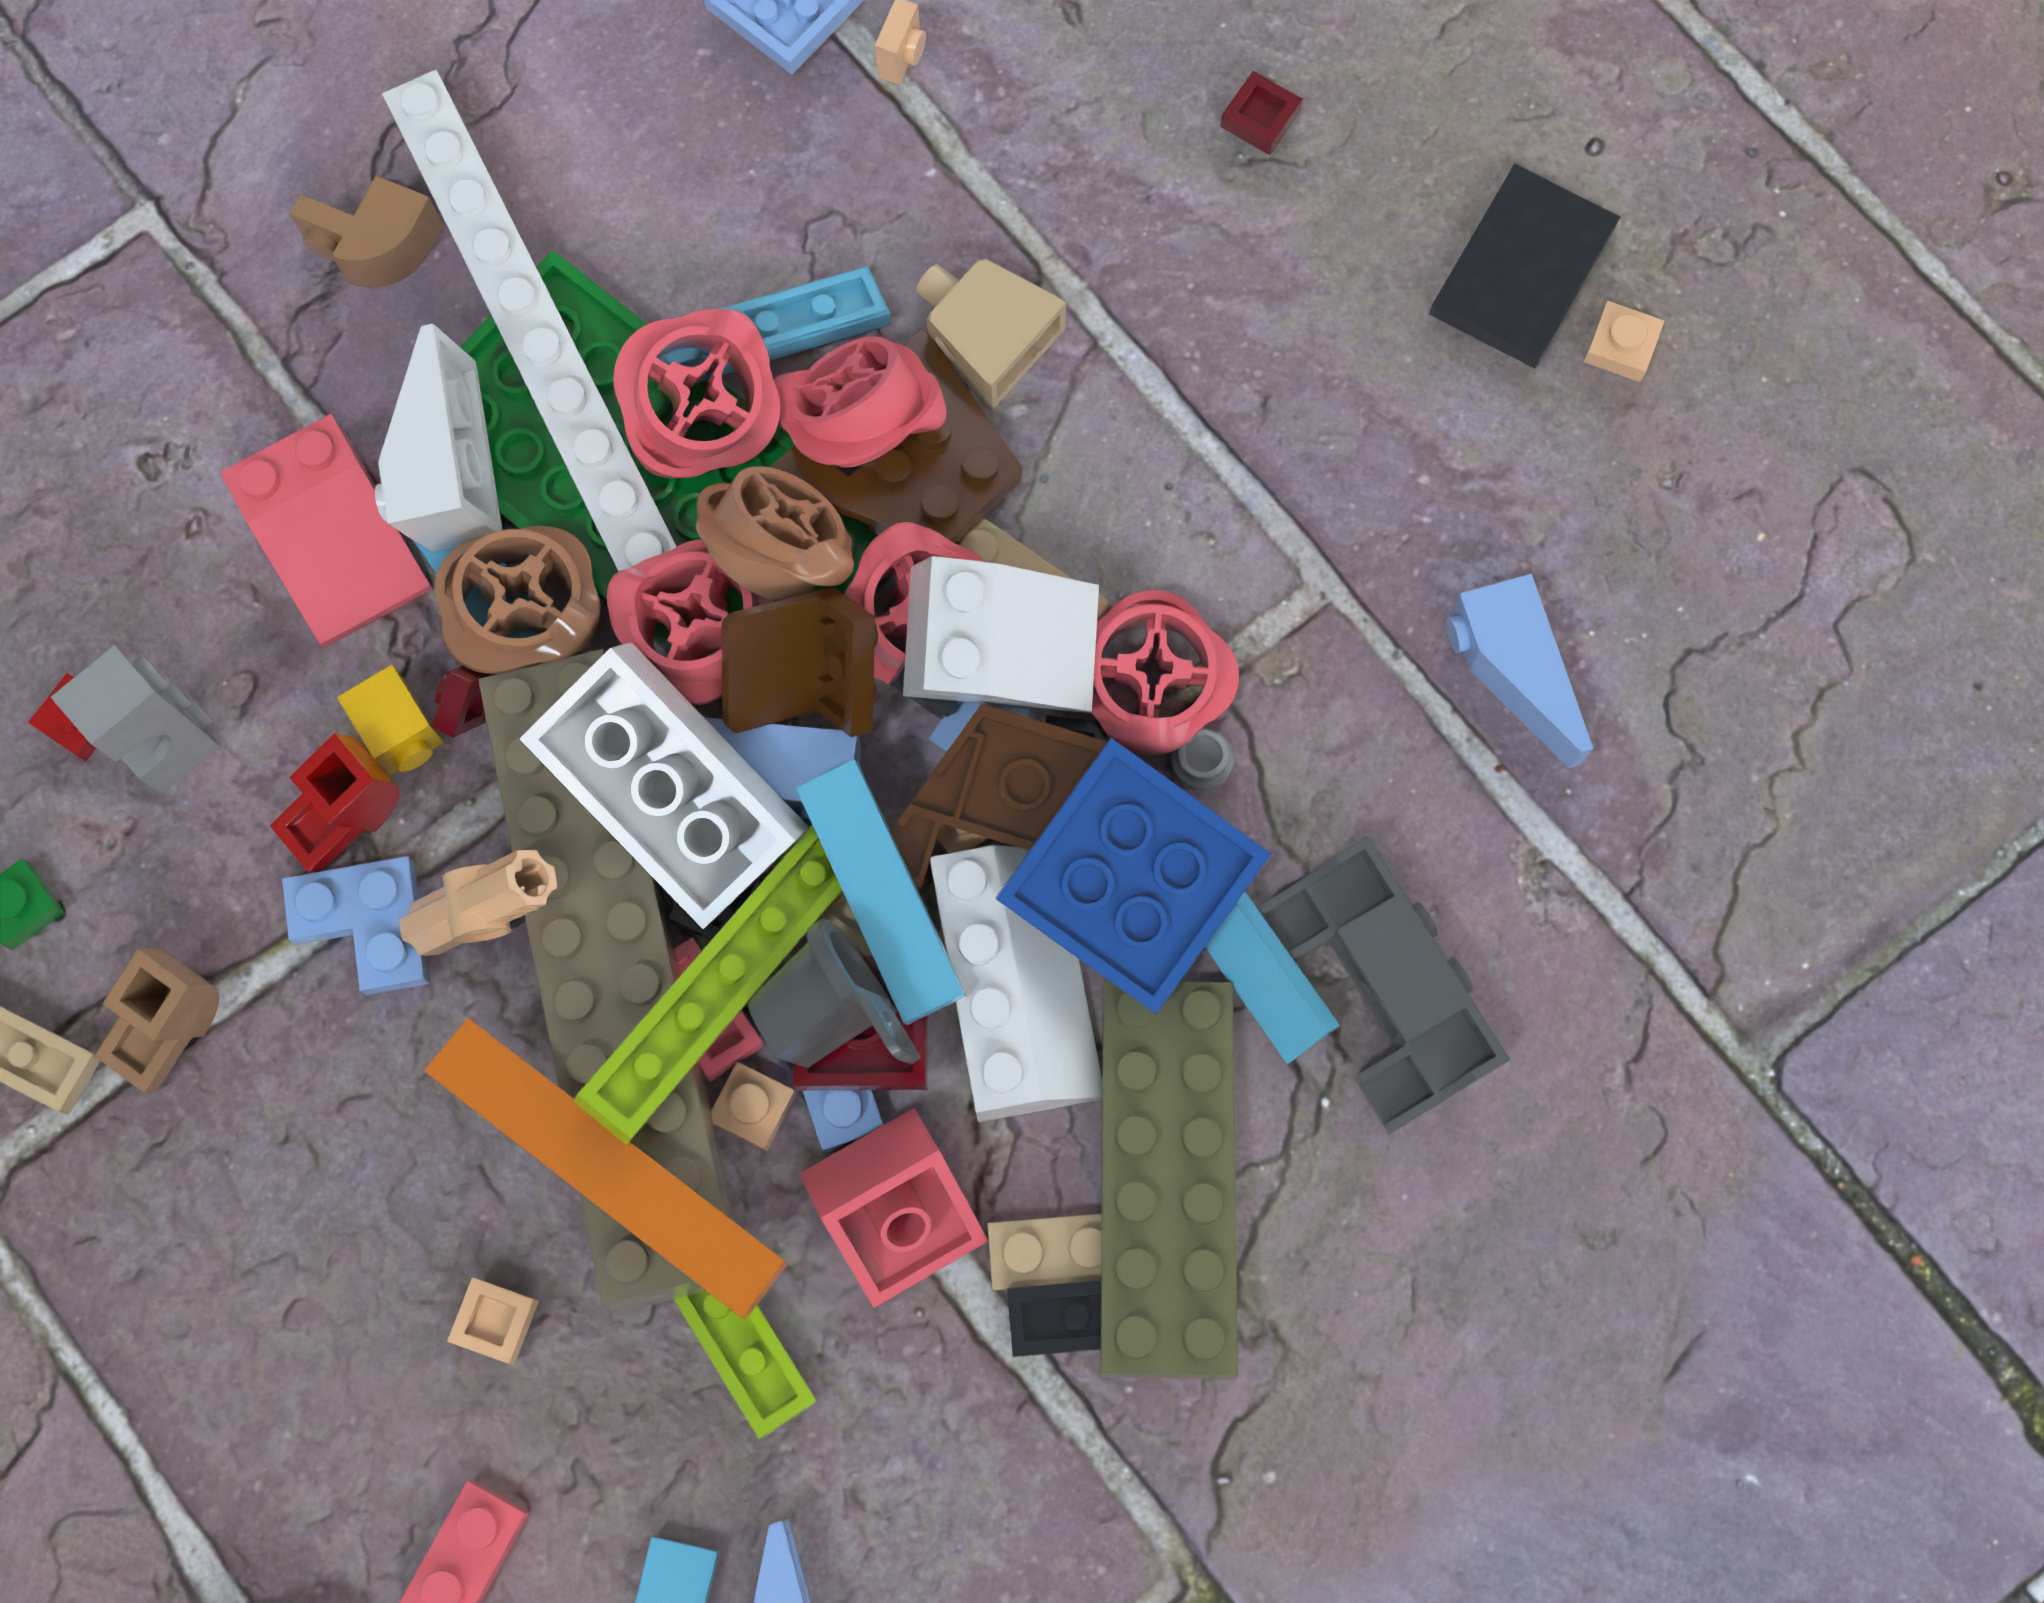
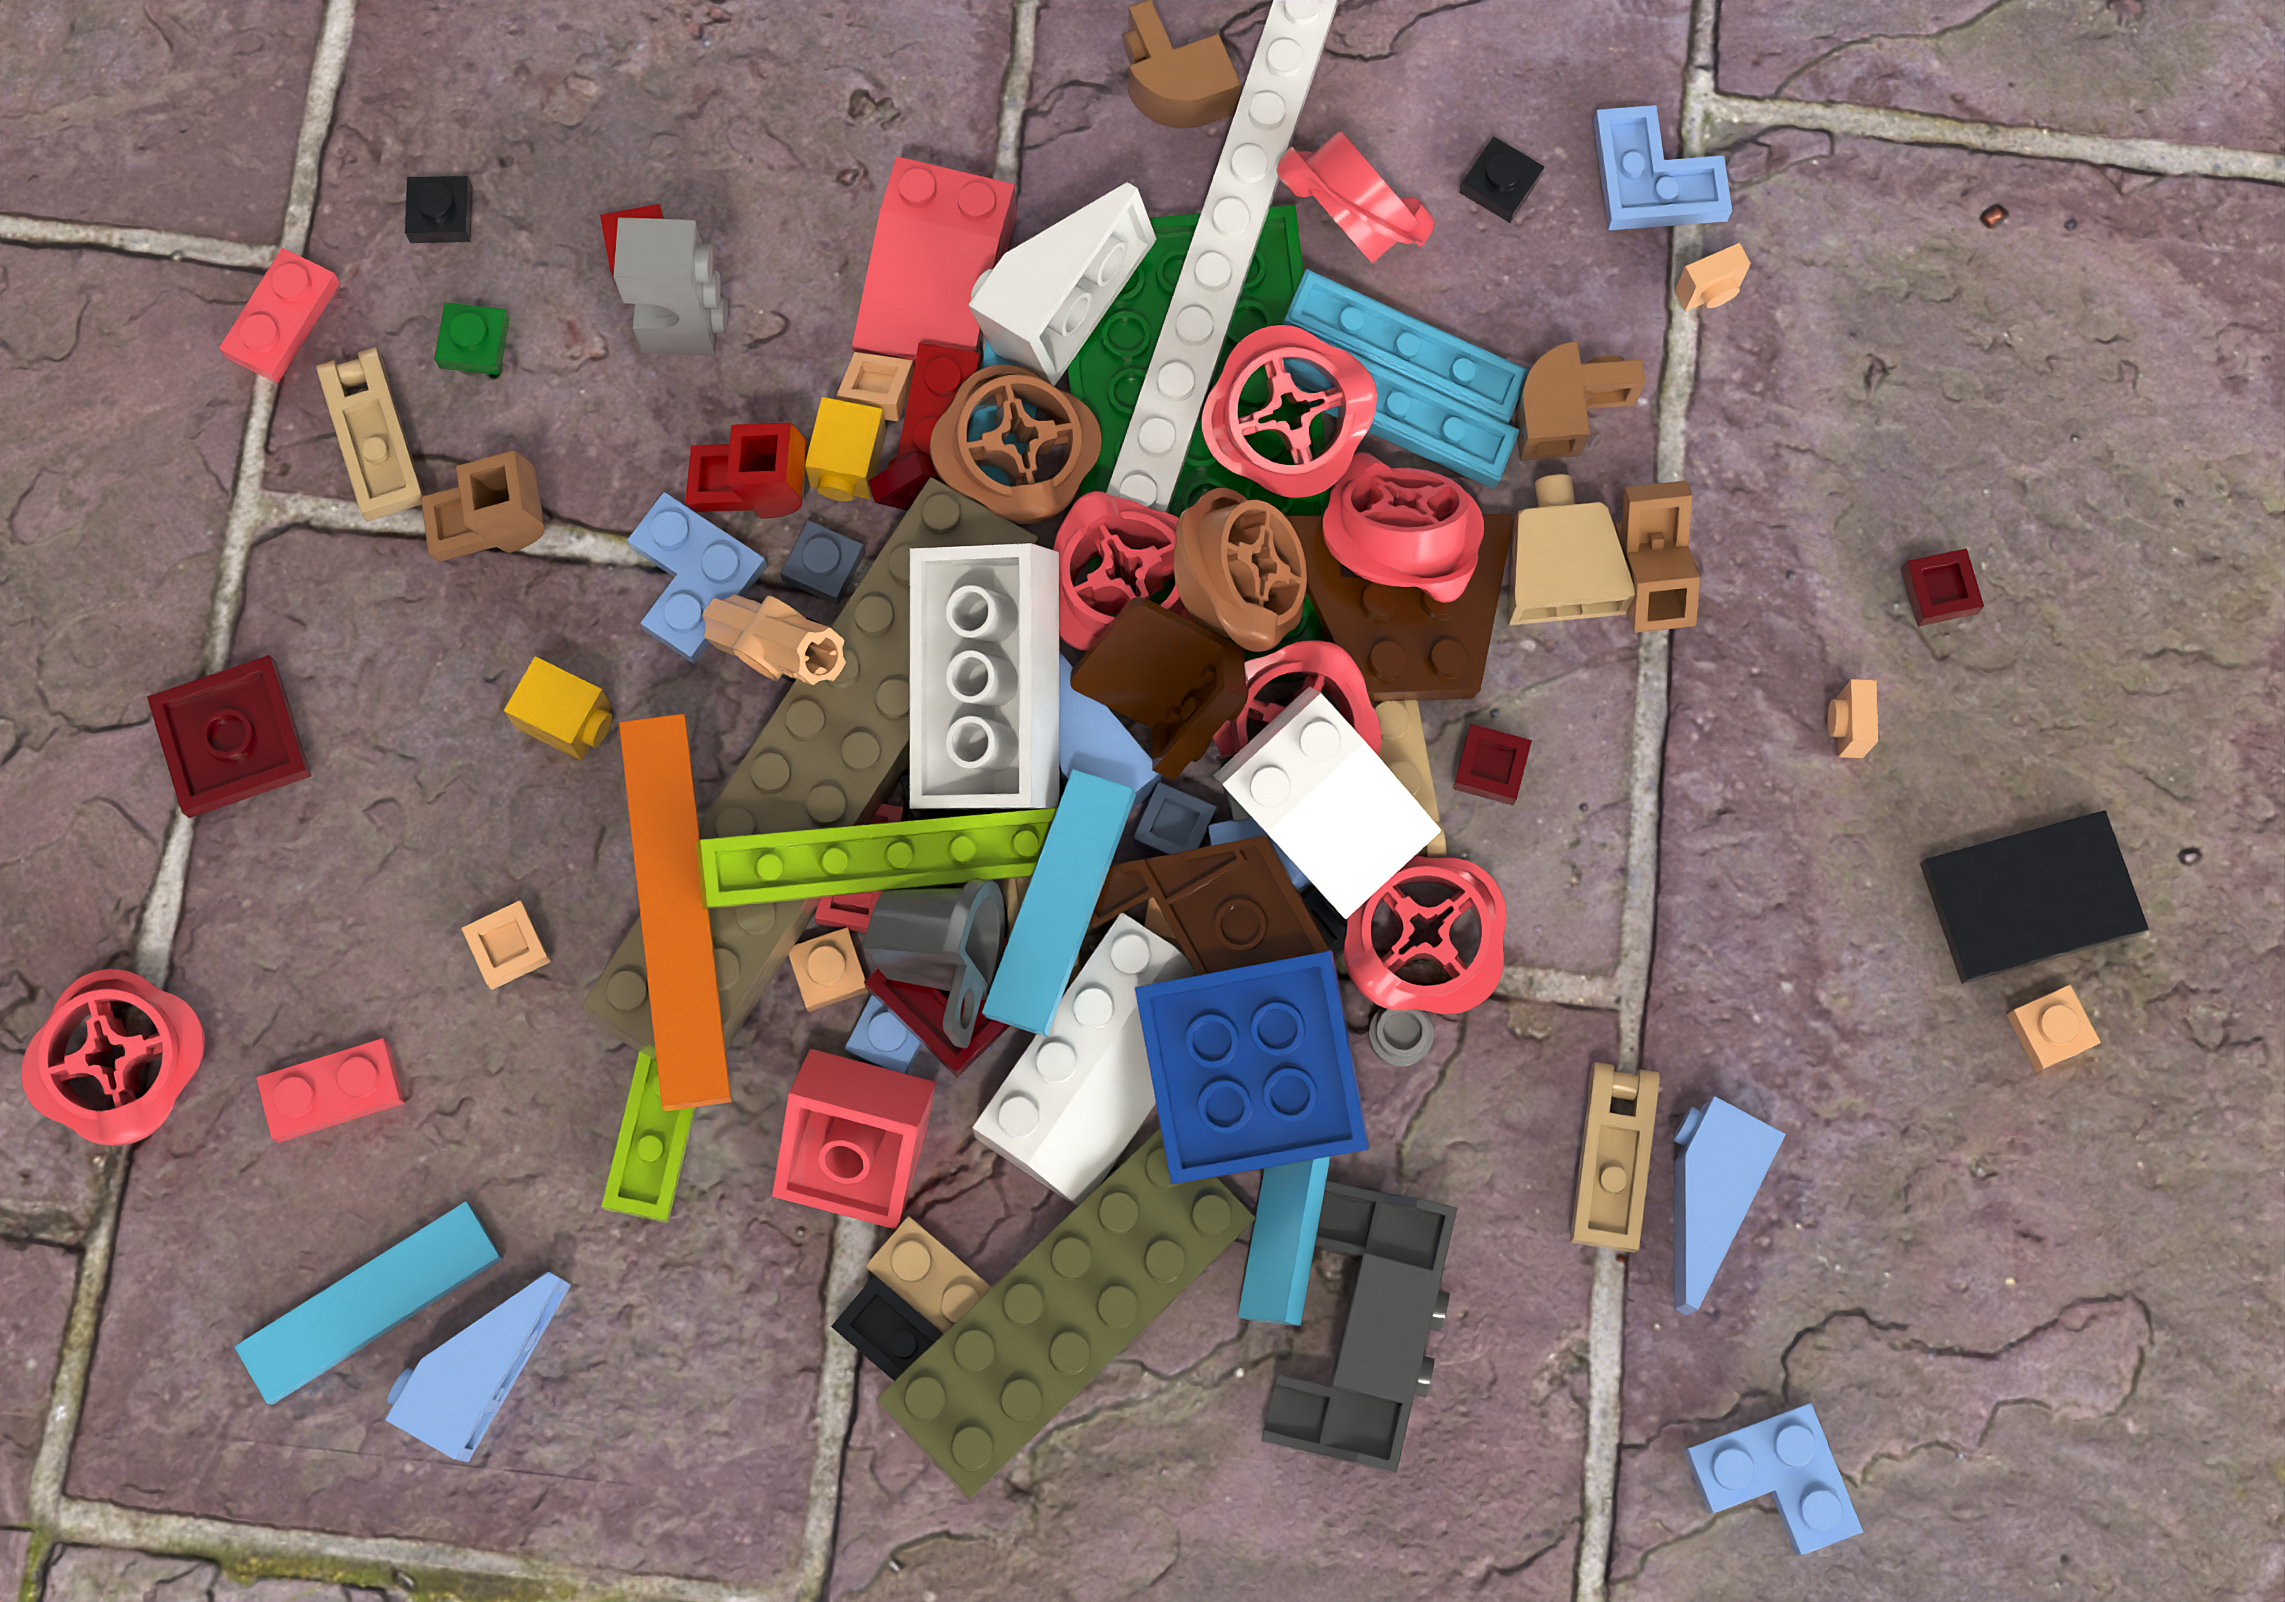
camera: 40 degrees right, 0 degrees up
none -> dark red plate [147,655,312,818]
none -> yellow brick [504,656,613,761]
none -> sand blue plate [780,520,866,606]
none -> light nougat plate [836,352,914,421]
none -> red plate [897,343,981,456]
none -> sand blue plate [1133,781,1217,856]
none -> coral piece [1276,130,1435,264]
none -> medium azure tile [1282,269,1529,424]
none -> dark red plate [1452,724,1532,806]
none -> black plate [1459,136,1544,223]
none -> medium nougat brick [1515,341,1645,461]
none -> tan plate [1570,1062,1660,1253]
none -> medium nougat brick [1615,480,1700,633]
none -> light blue plate [1683,1403,1863,1556]
none -> light nougat plate [1828,679,1878,758]

